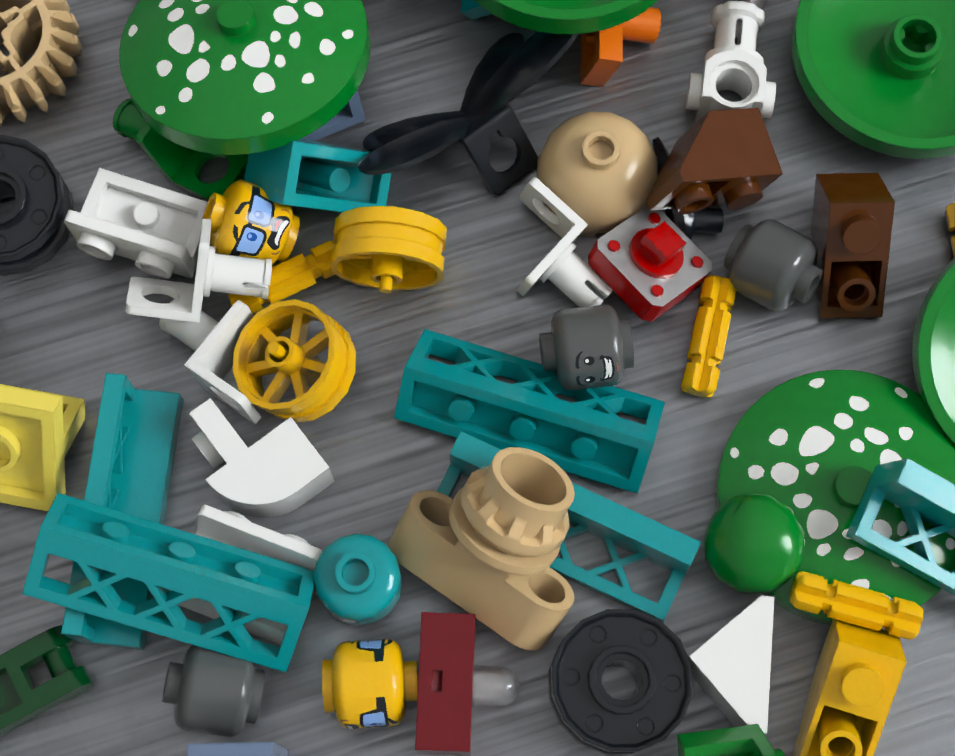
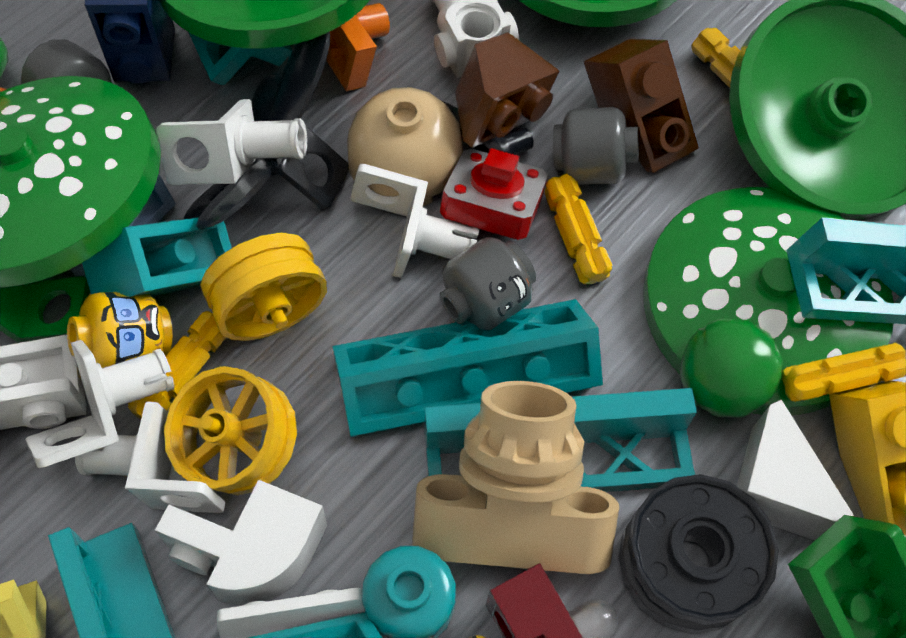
camera: 35 degrees left, 10 degrees down
none -> white bracket [156,99,307,185]

